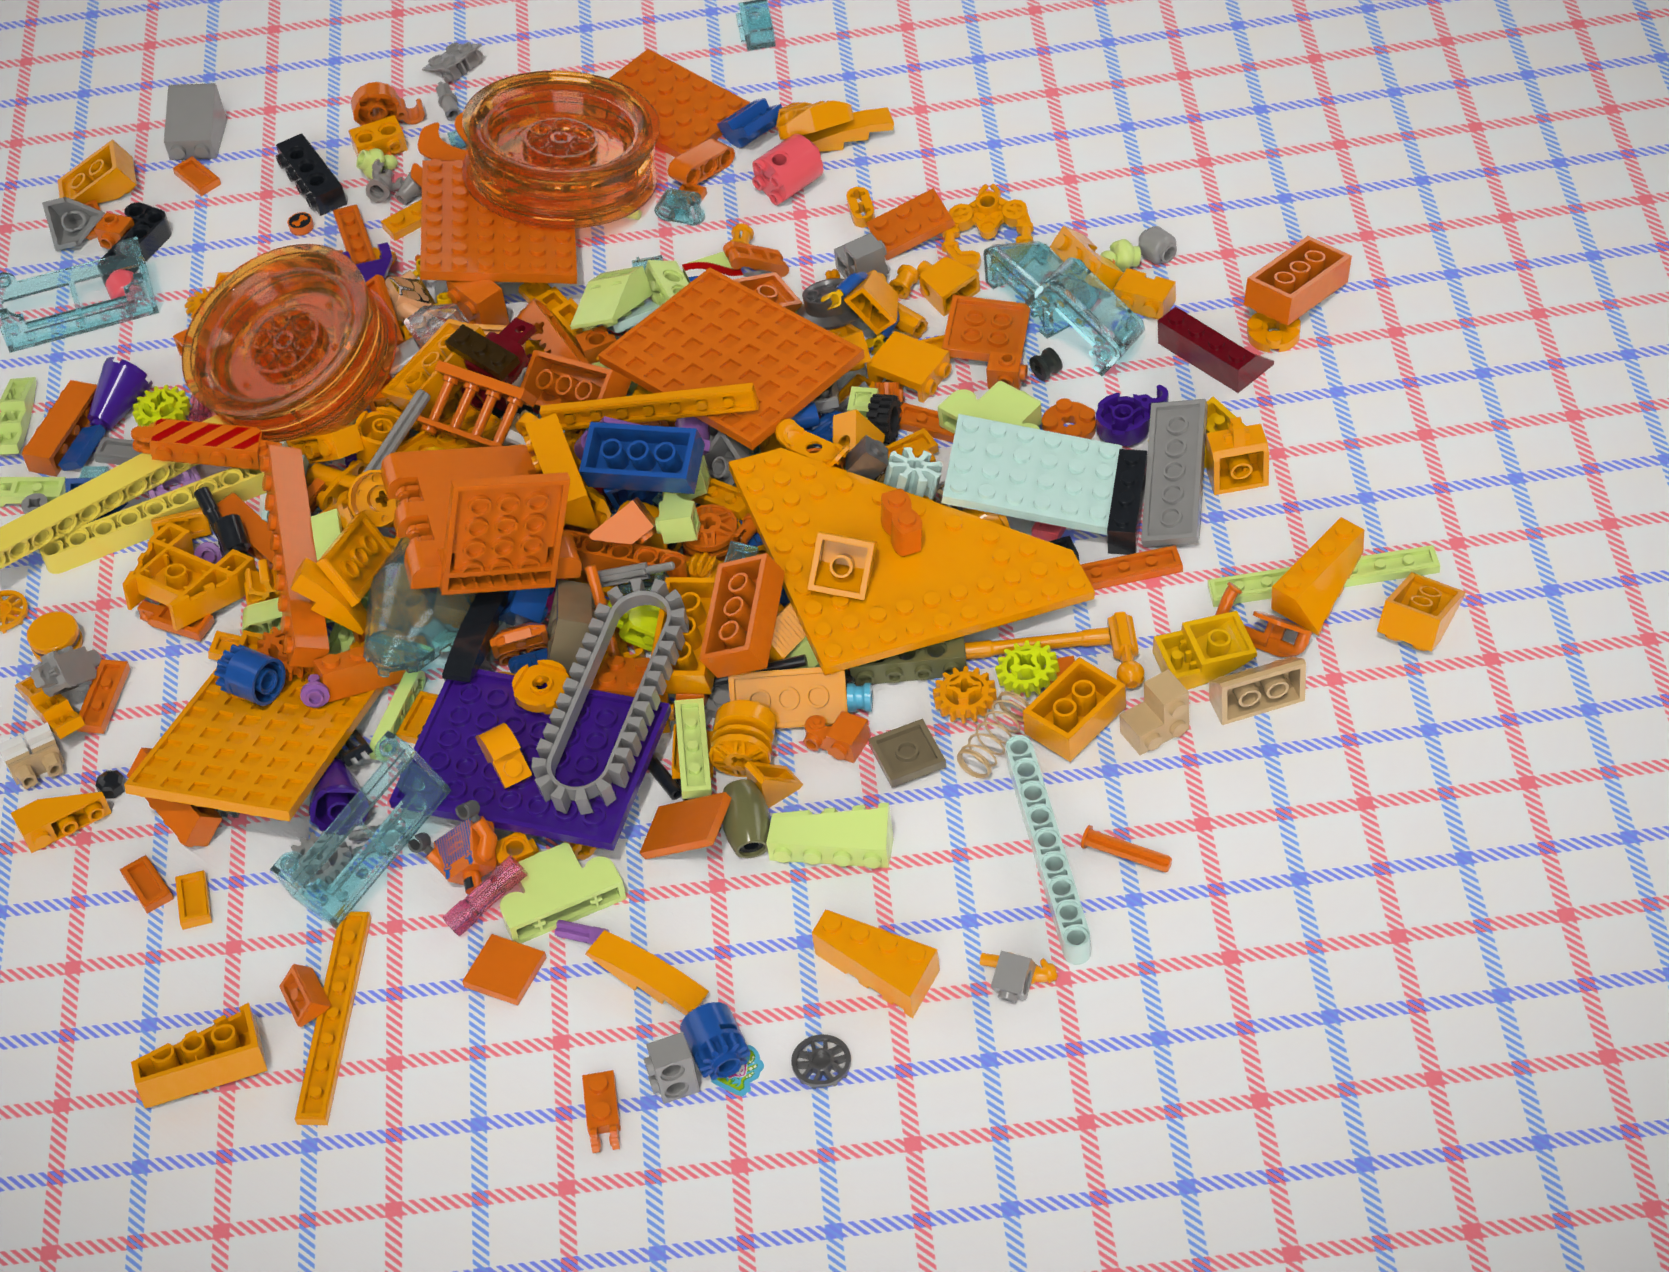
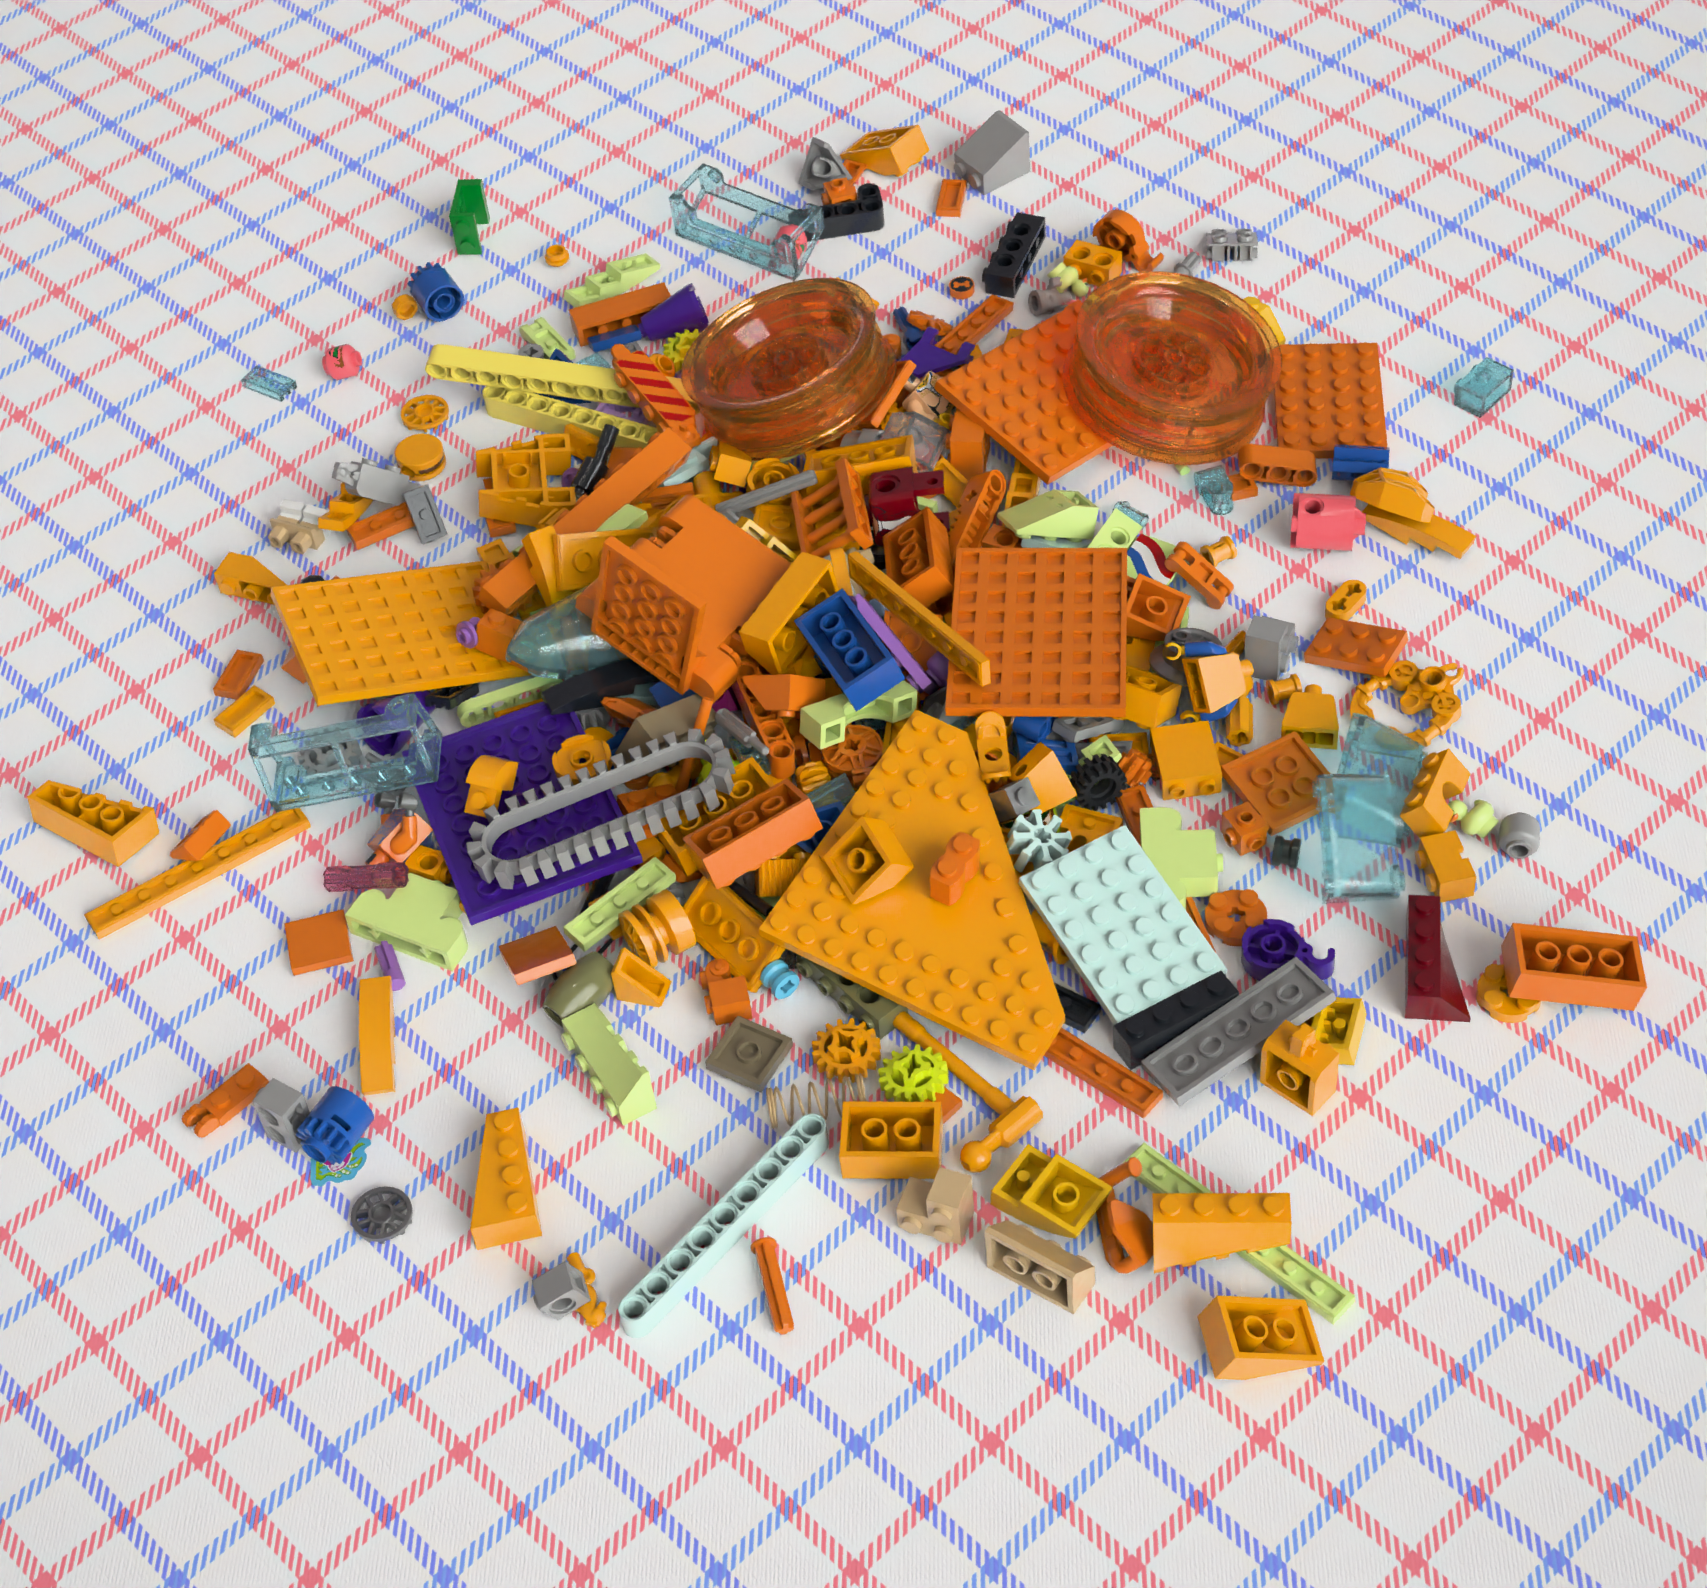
camera: 50 degrees right, 0 degrees up
blue gear [214,644,286,706] -> none
dark brown plate [445,324,520,380] -> none
none -> hinge [402,484,448,544]

